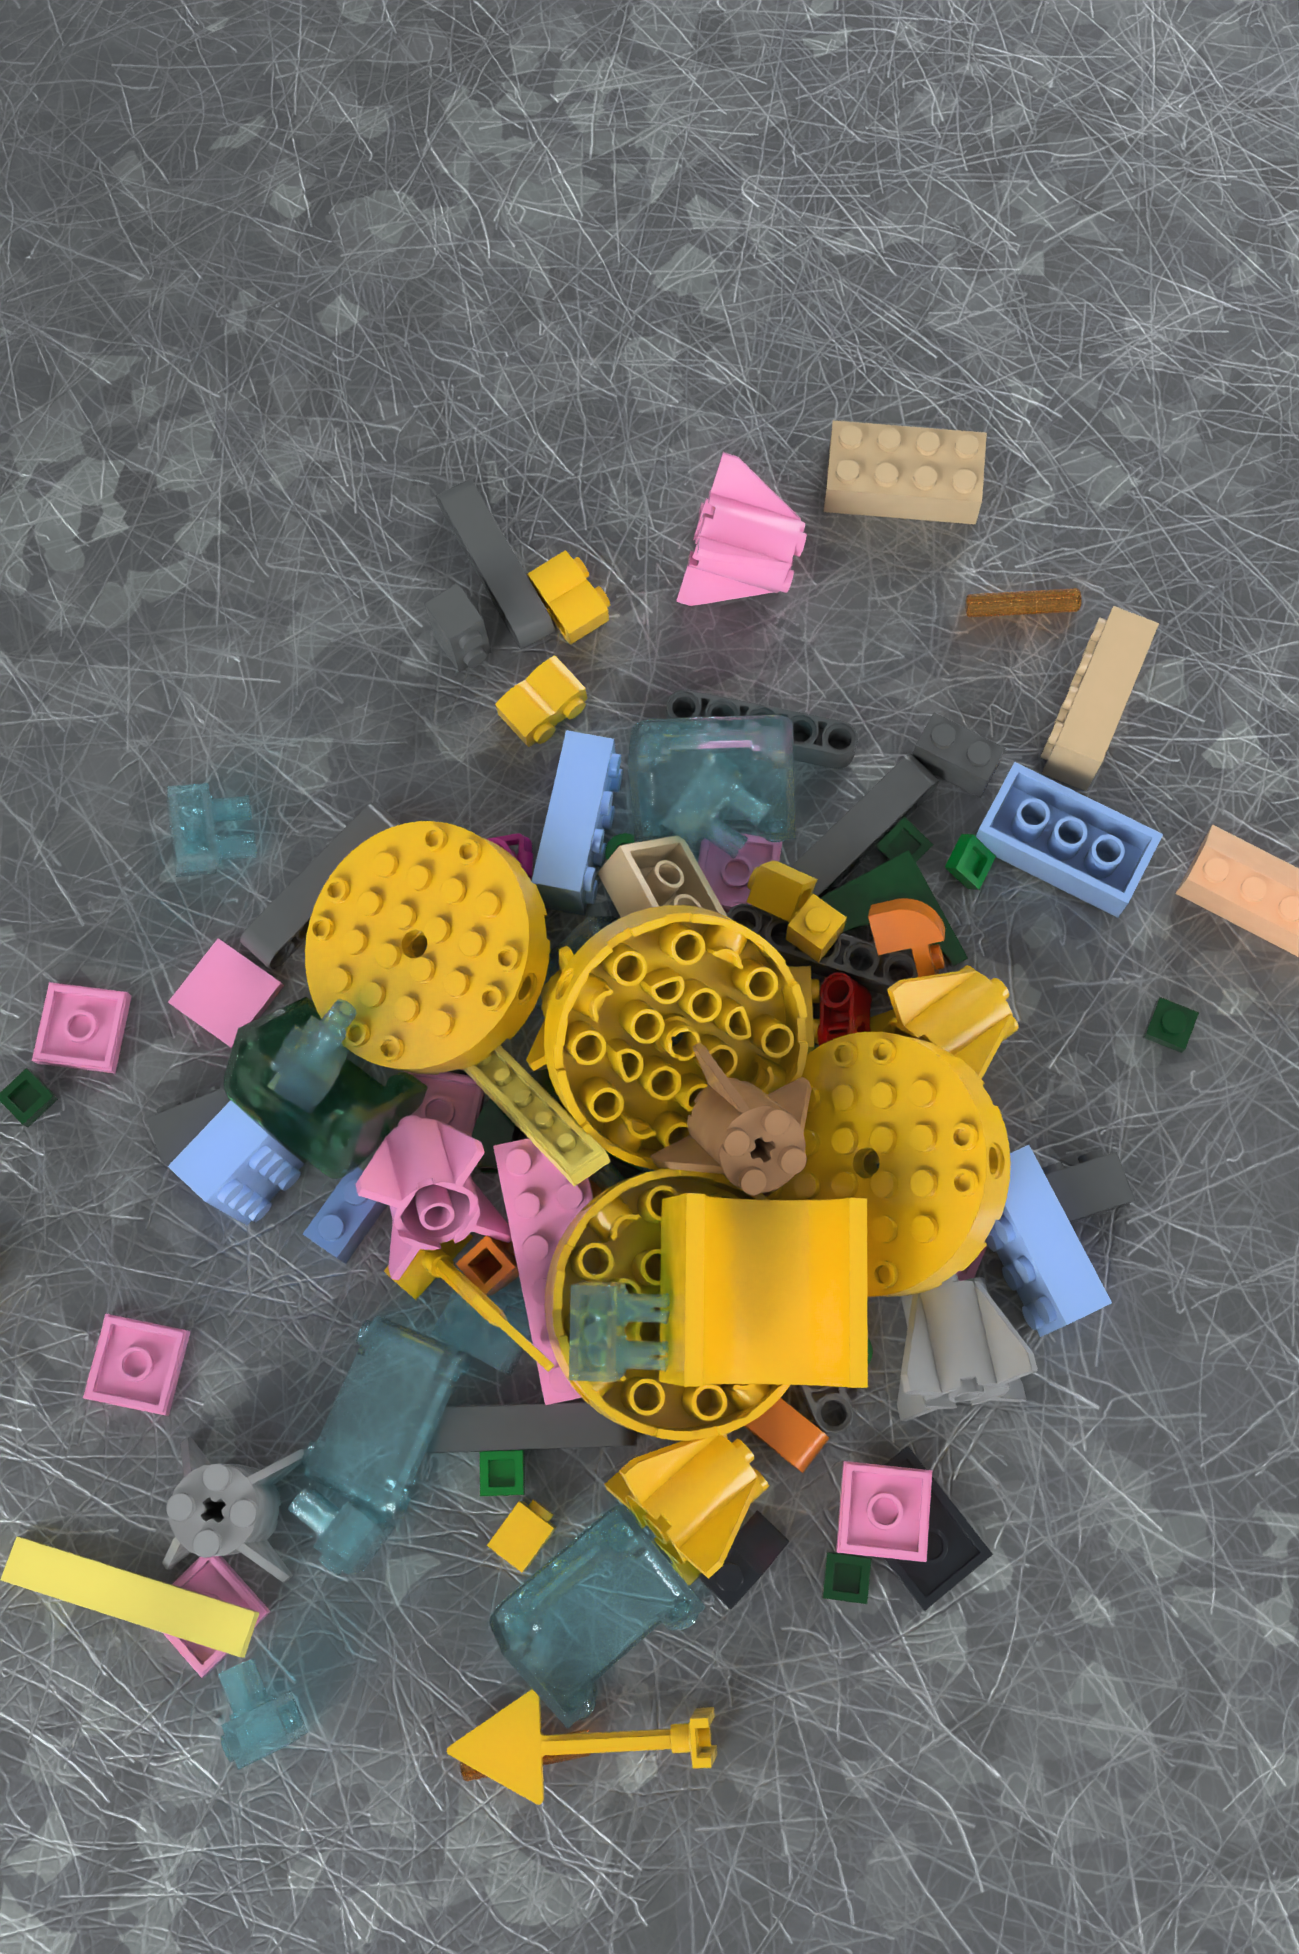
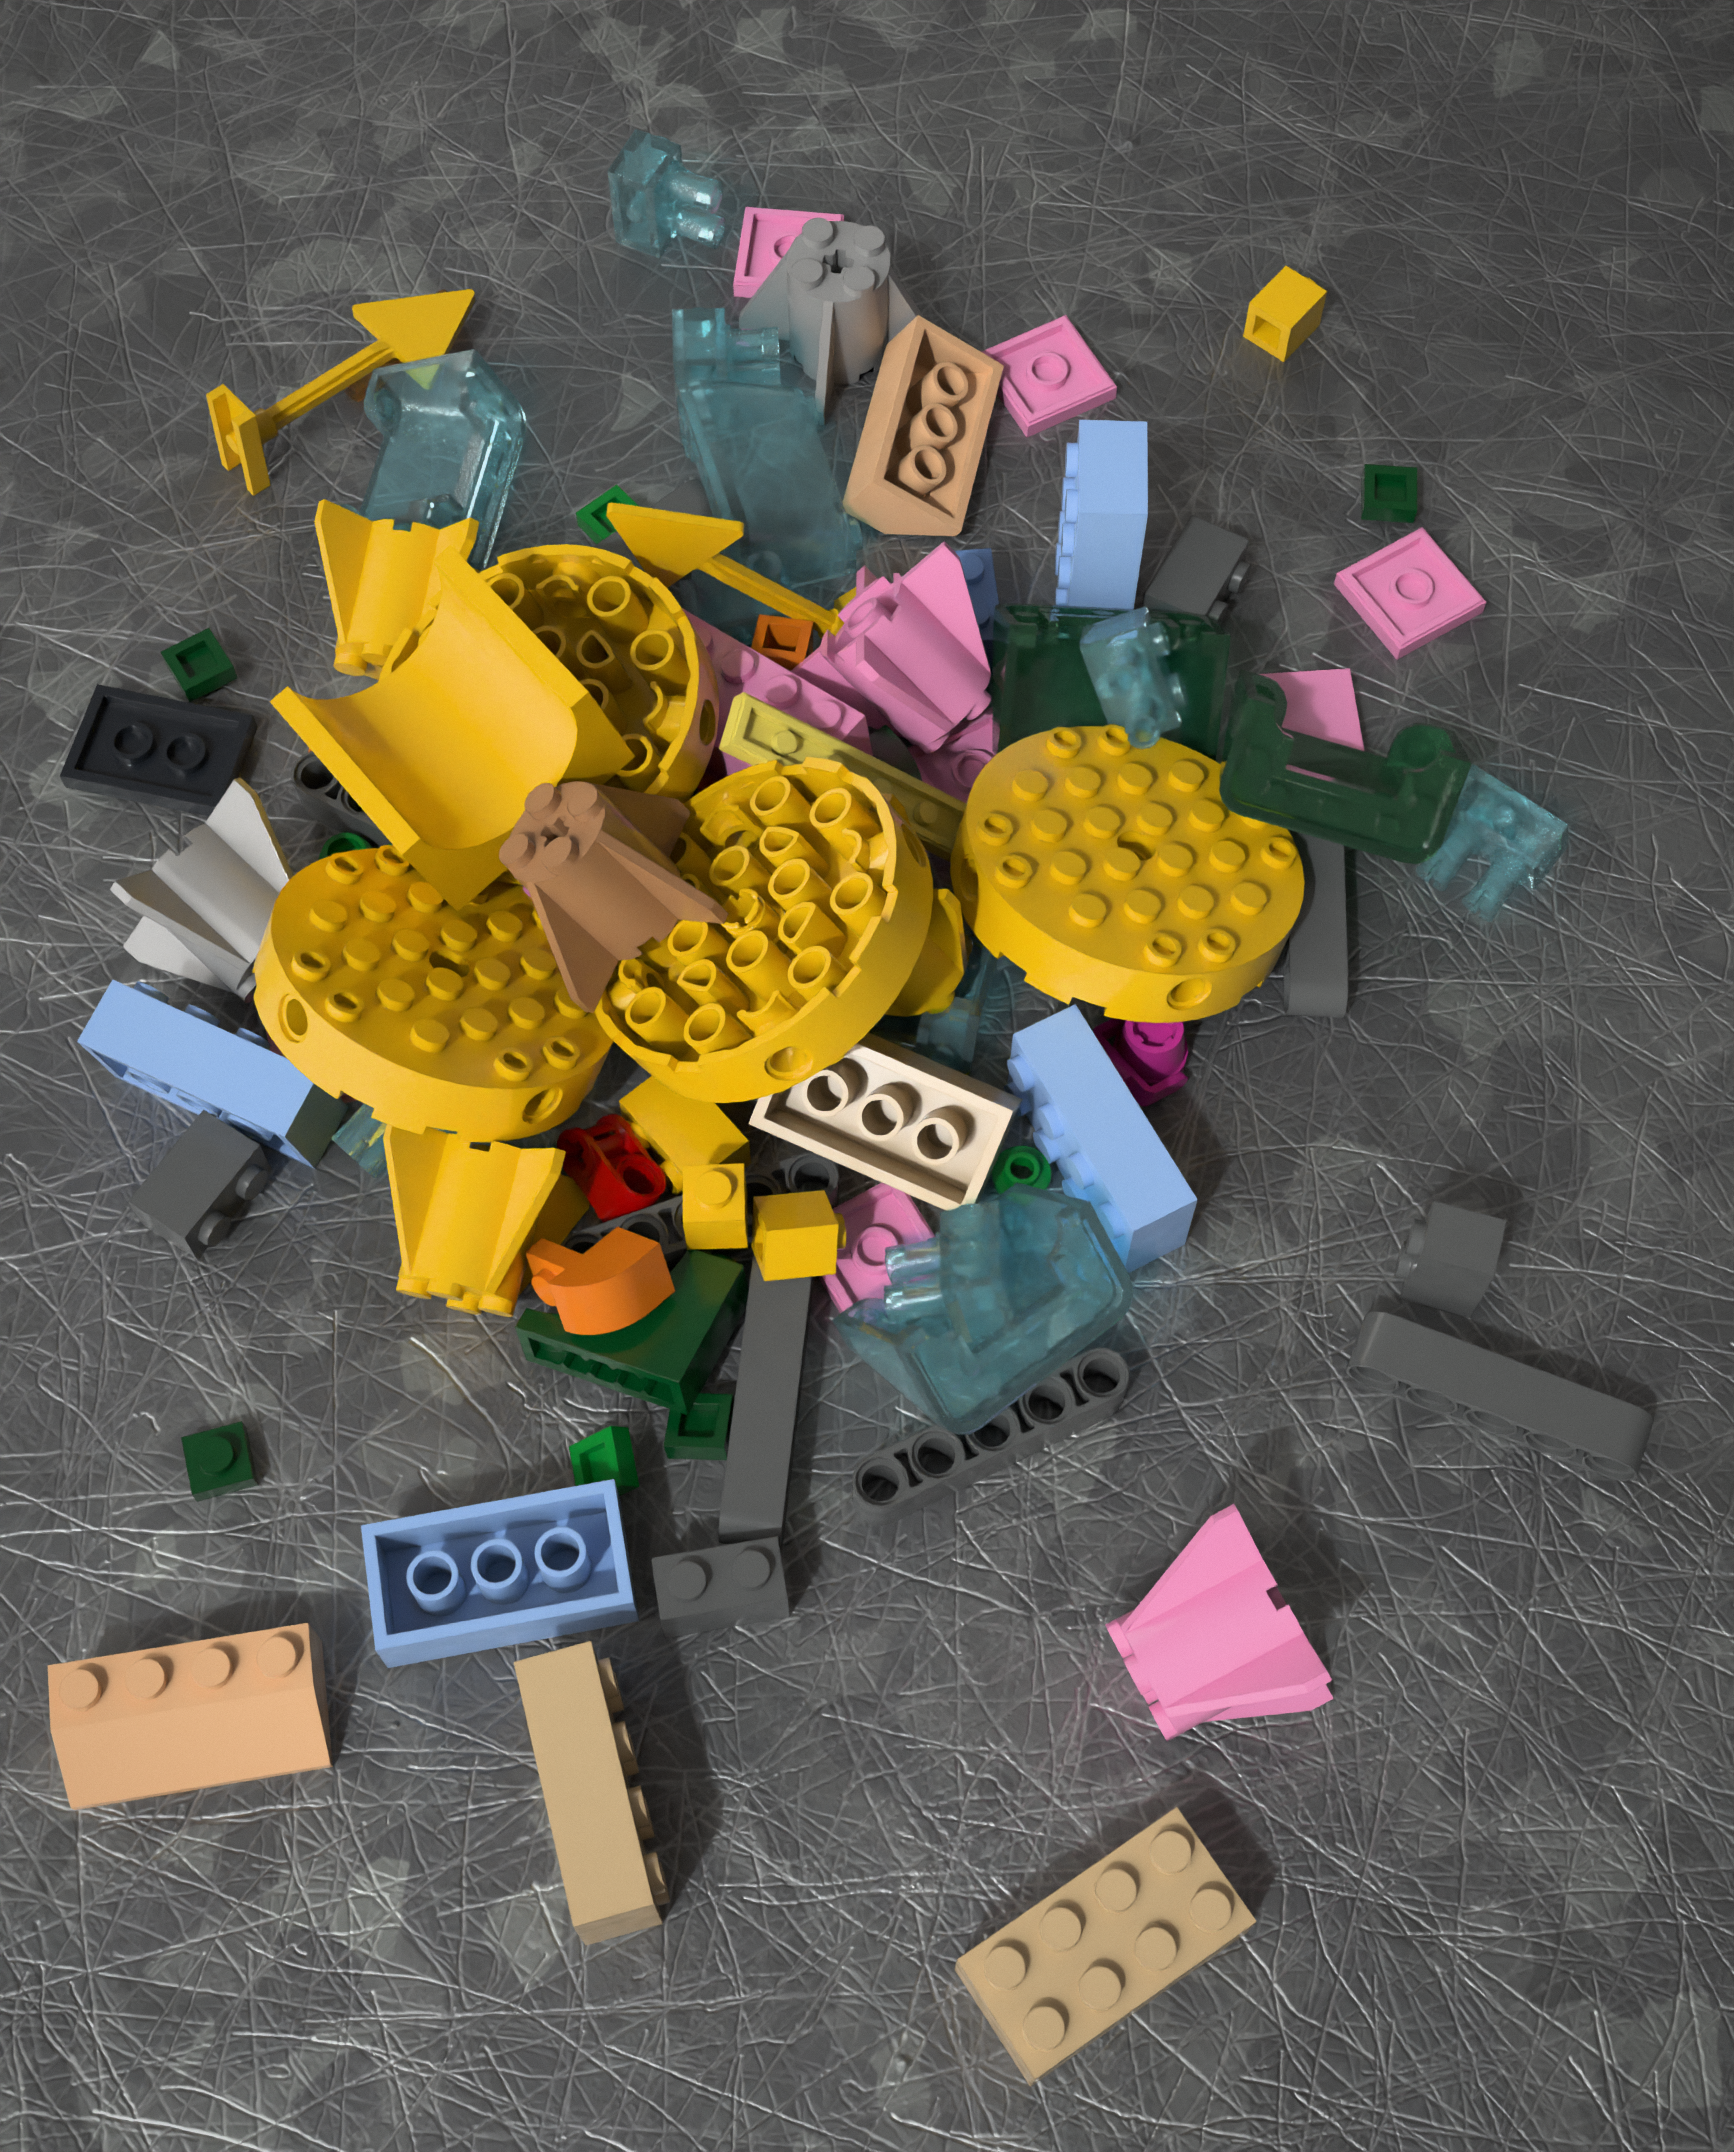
camera: 135 degrees right, 10 degrees down
light yellow tile [0,1537,260,1657] -> none
yellow brick [487,1499,557,1573] -> none
yellow brick [495,656,588,747] -> none
yellow brick [527,550,611,645] -> none
clear light blue brick [569,1281,670,1382] -> none
black slope [698,1510,790,1610] -> none
bright pink tile [836,1461,932,1562] -> none
clear orange axle [965,588,1082,617] -> none
none -> light nougat slope [840,315,1004,536]
none -> clear green windscreen [1218,669,1472,864]

